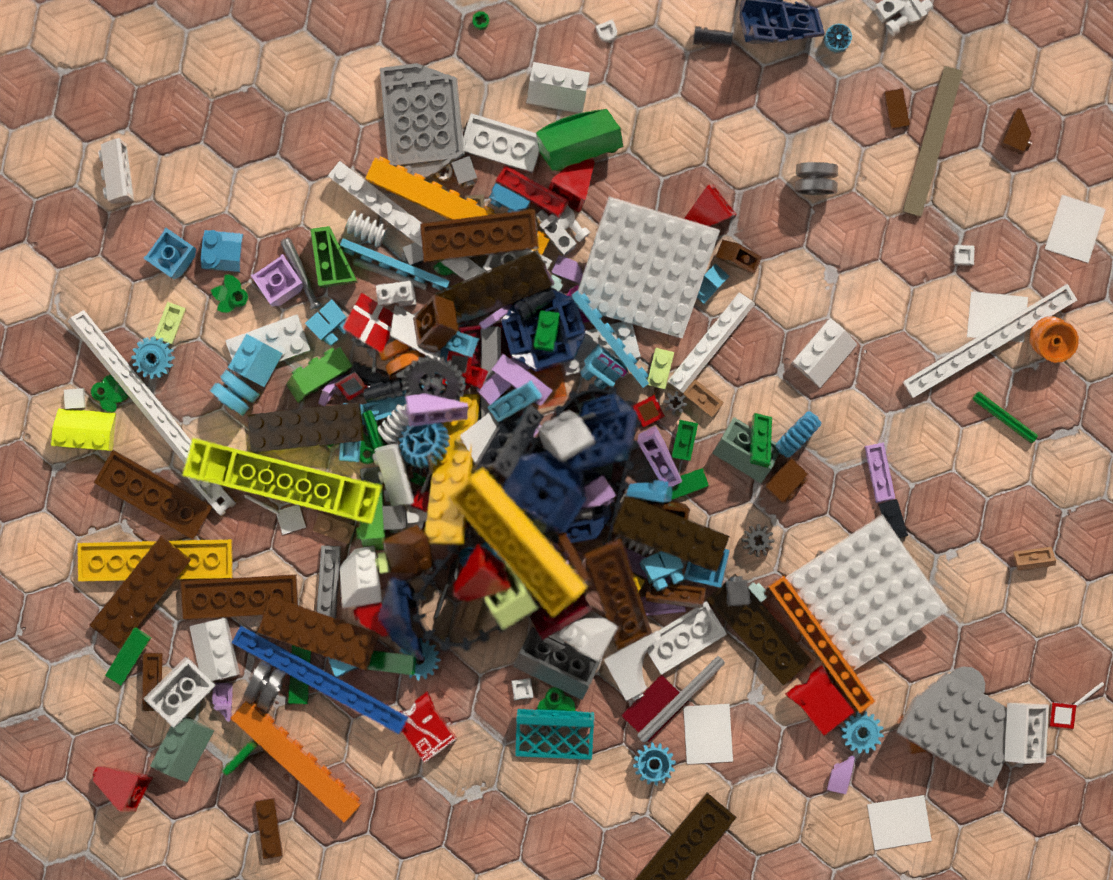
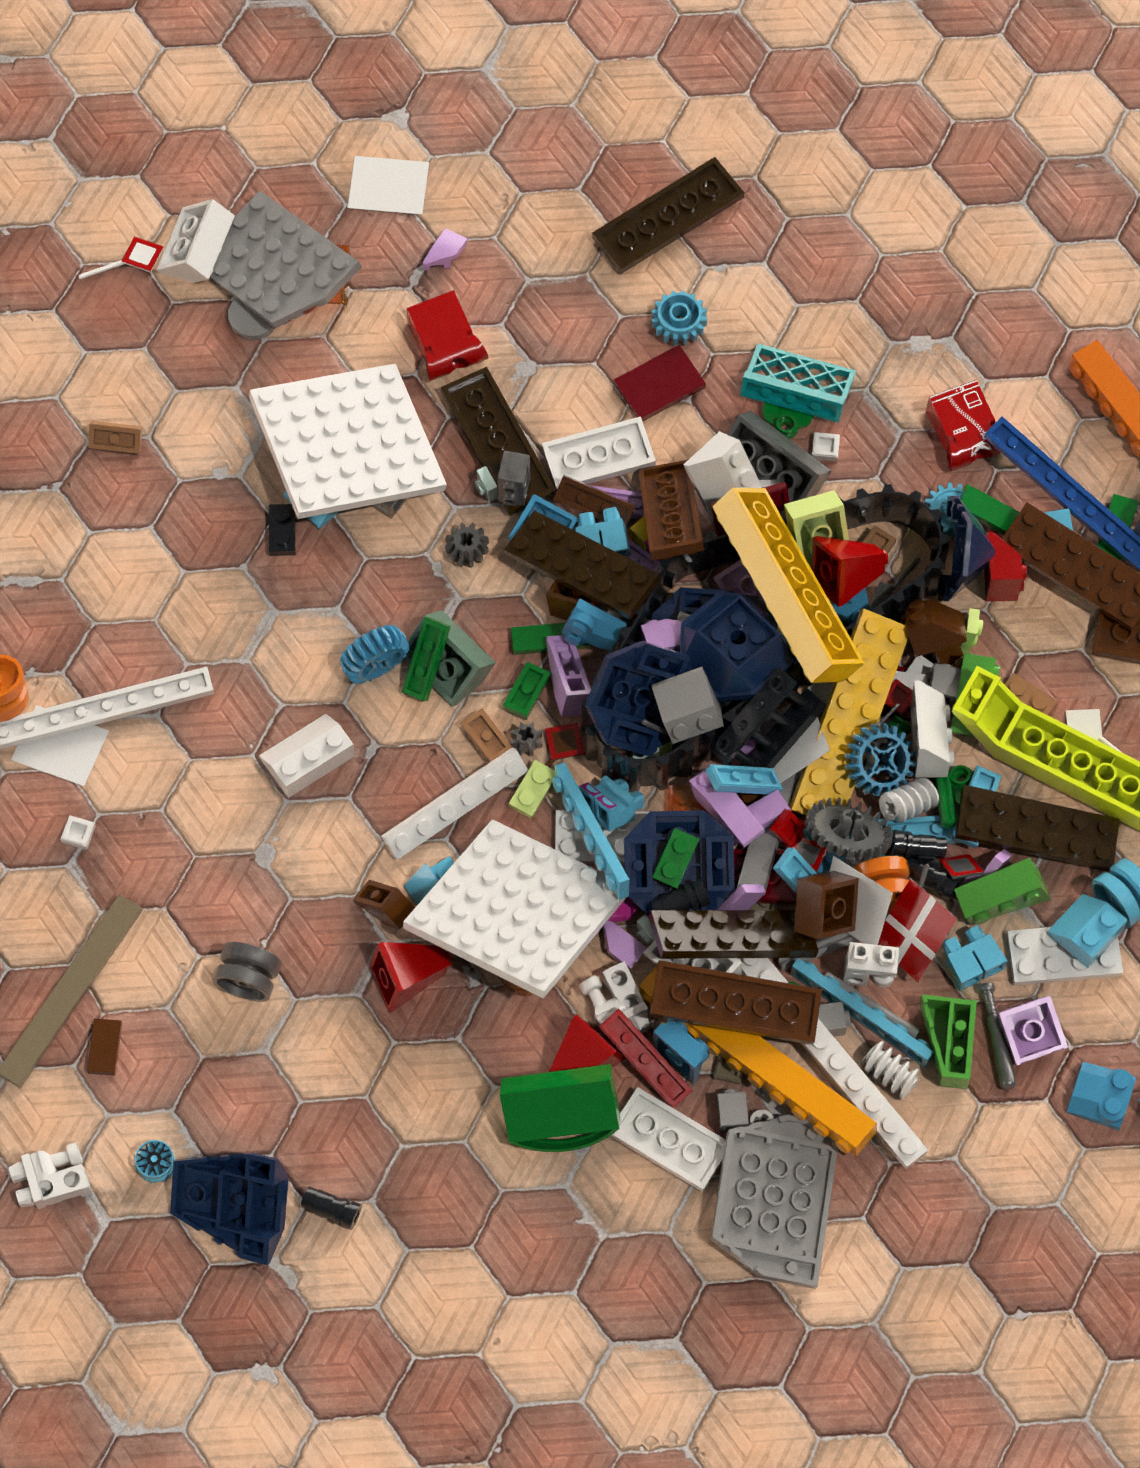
camera: 165 degrees left, 20 degrees down
green plate [211,274,248,313] -> none
light grey tile [317,545,341,618] -> none
white slope [340,546,381,608] -> none
dark grey tile [360,467,381,484] -> none
lavender slope [406,394,468,426] -> none
green bush [472,11,489,30] -> none
white slope [526,62,590,113] -> none
reddish brown plate [558,532,593,588] -> none
white tile [595,19,617,42] -> none
white arch [604,630,661,701] -> none
light grey axle [637,656,725,742] -> none
white sticker [684,704,733,764] -> none
reddish brown brick [763,458,809,503] -> none
orange brick [767,575,876,713] -> none
medium azure gear [841,711,884,754] -> none
lavender tile [864,442,895,503] -> none
green axle [972,392,1038,443] -> none

